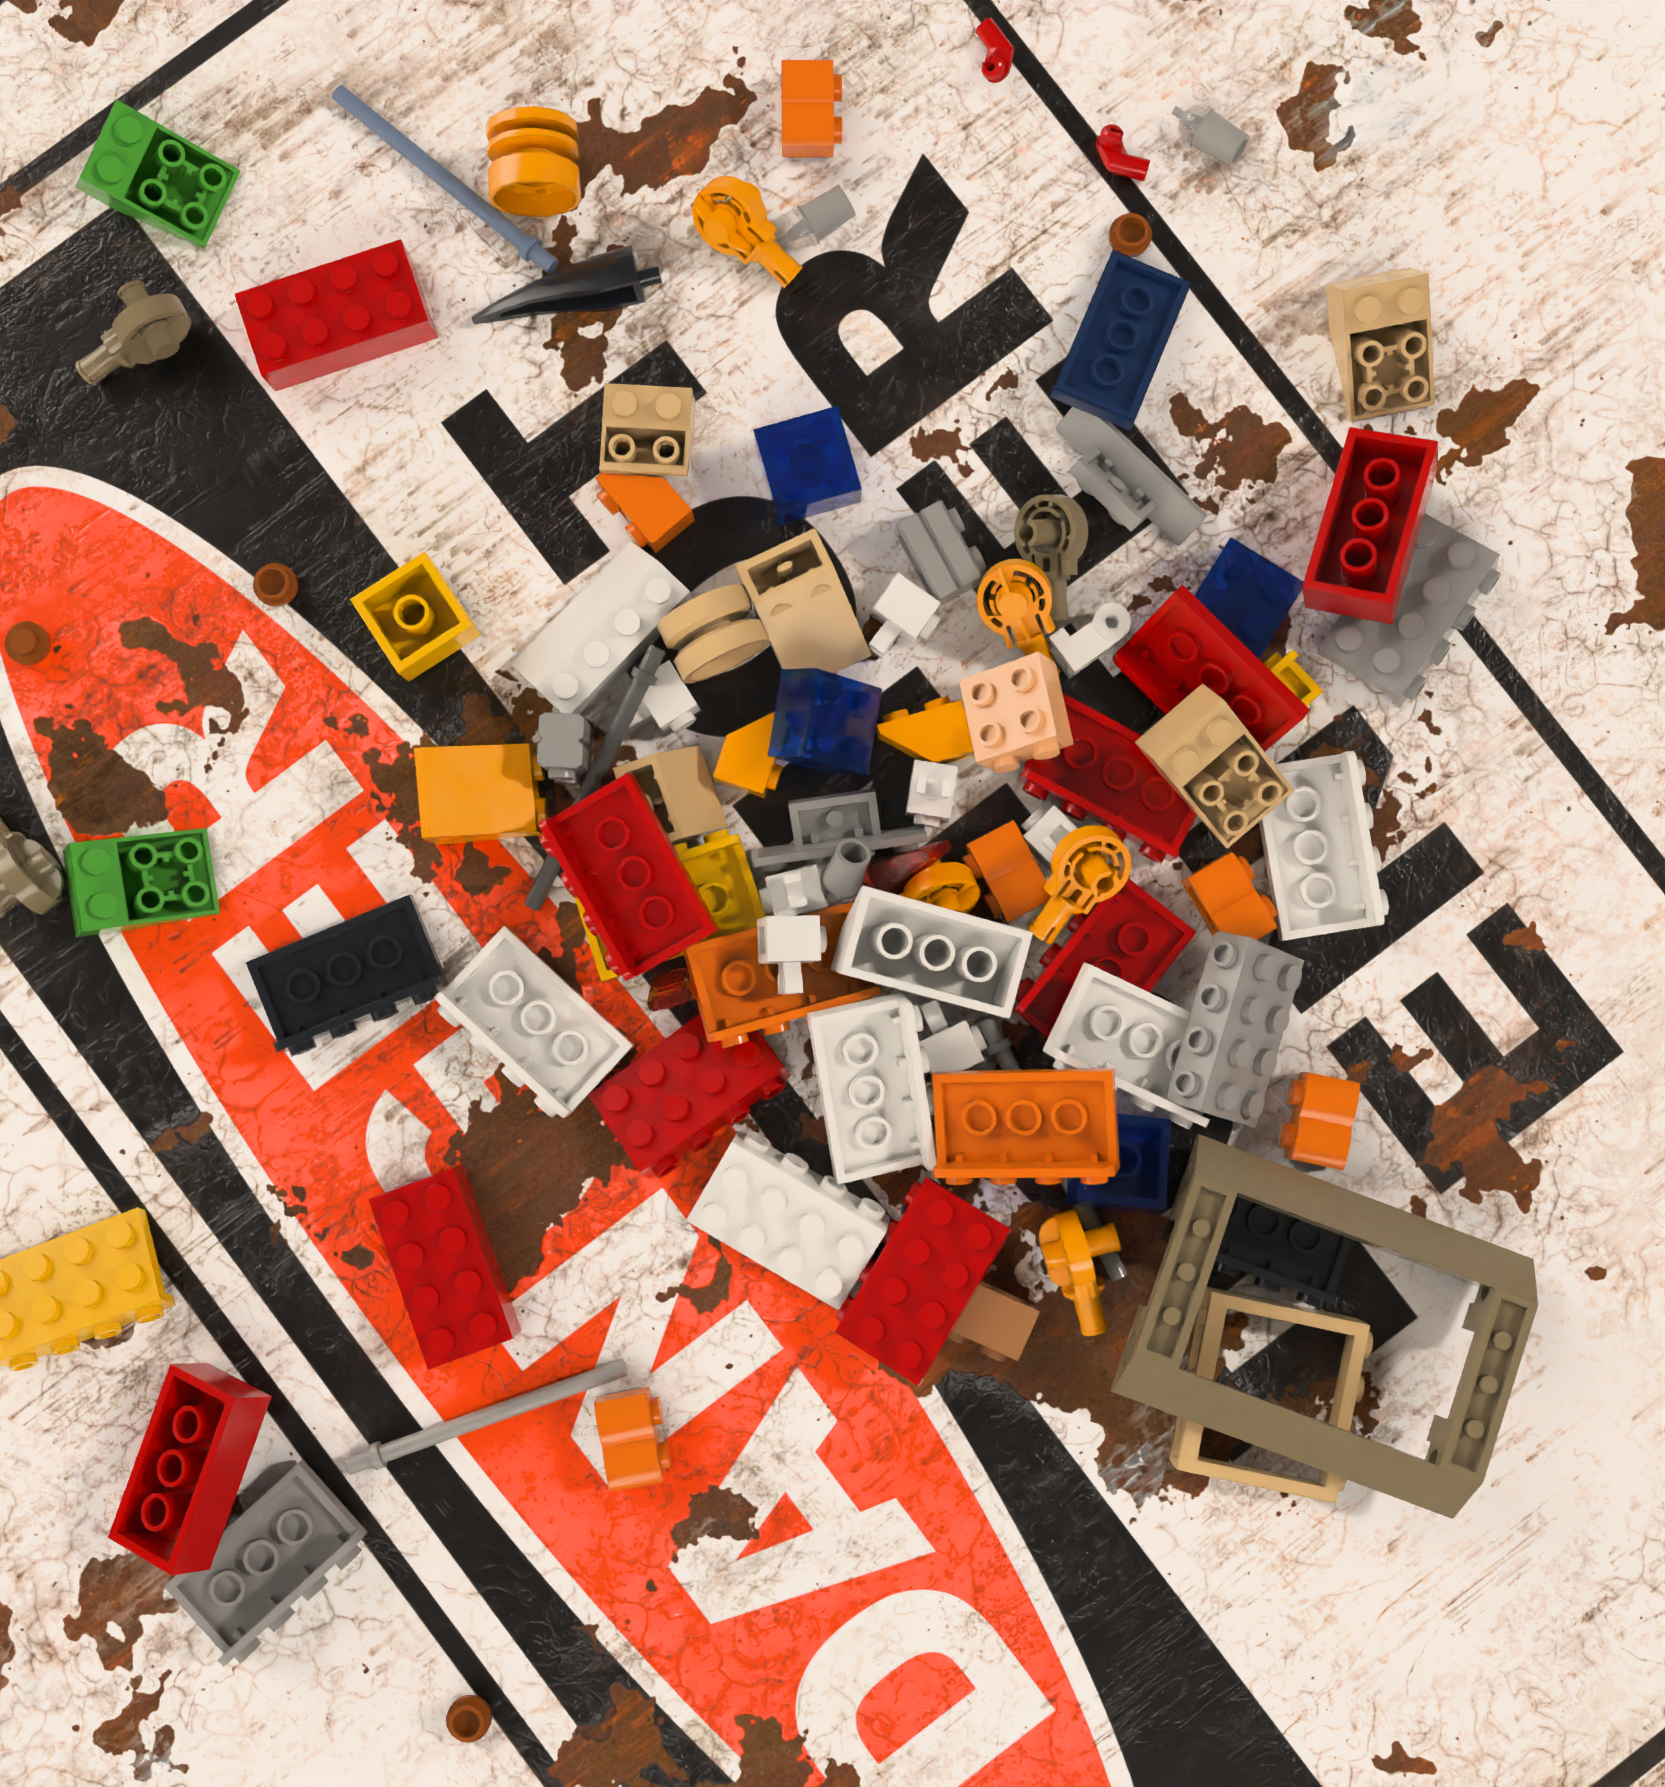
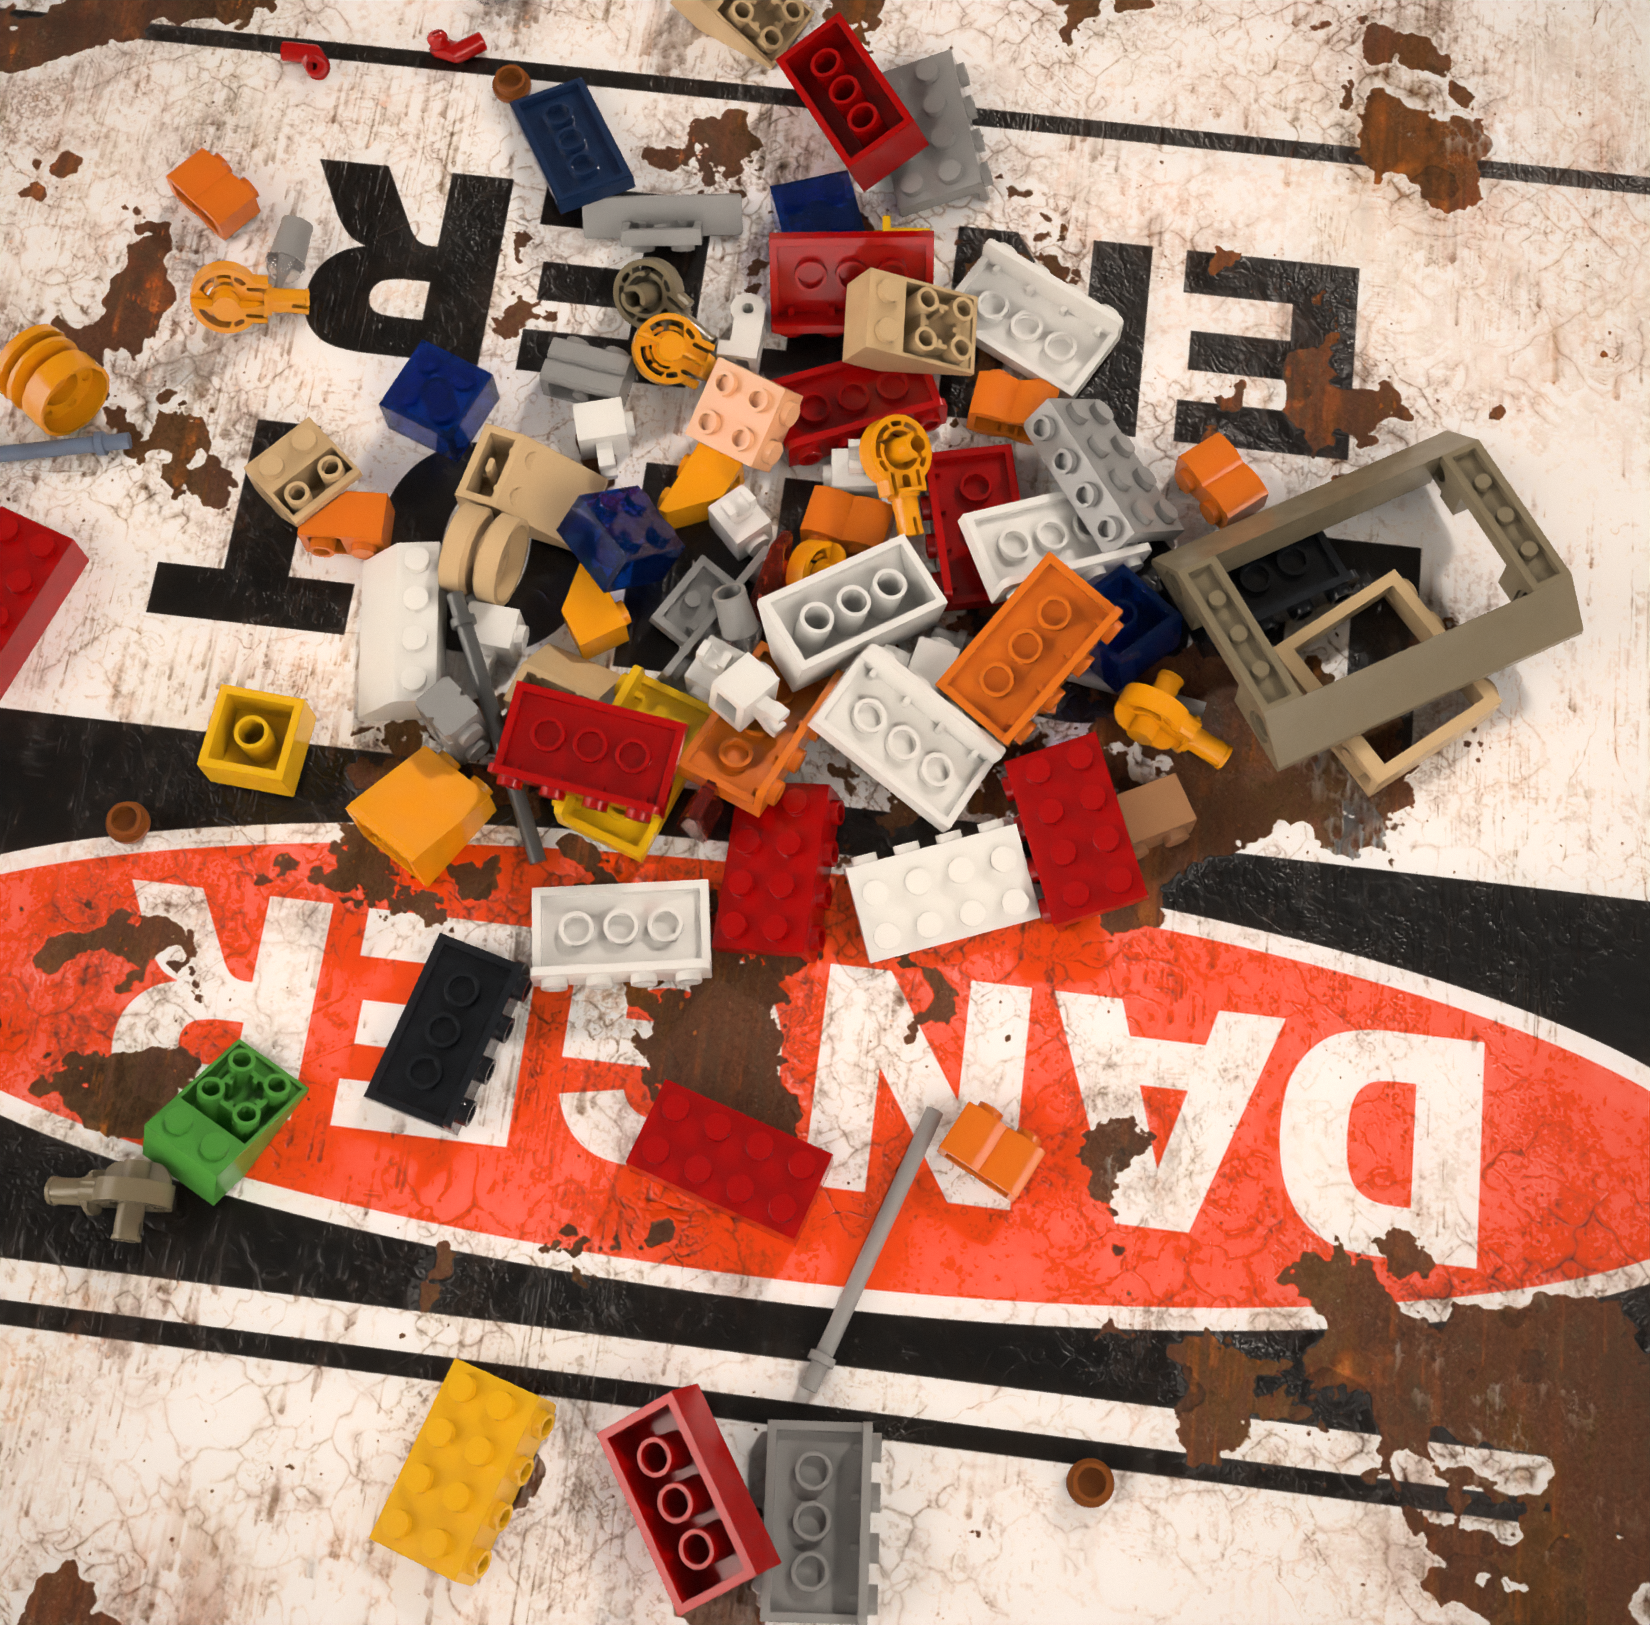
camera: 40 degrees left, 15 degrees down
black piece [472,245,662,324] -> none

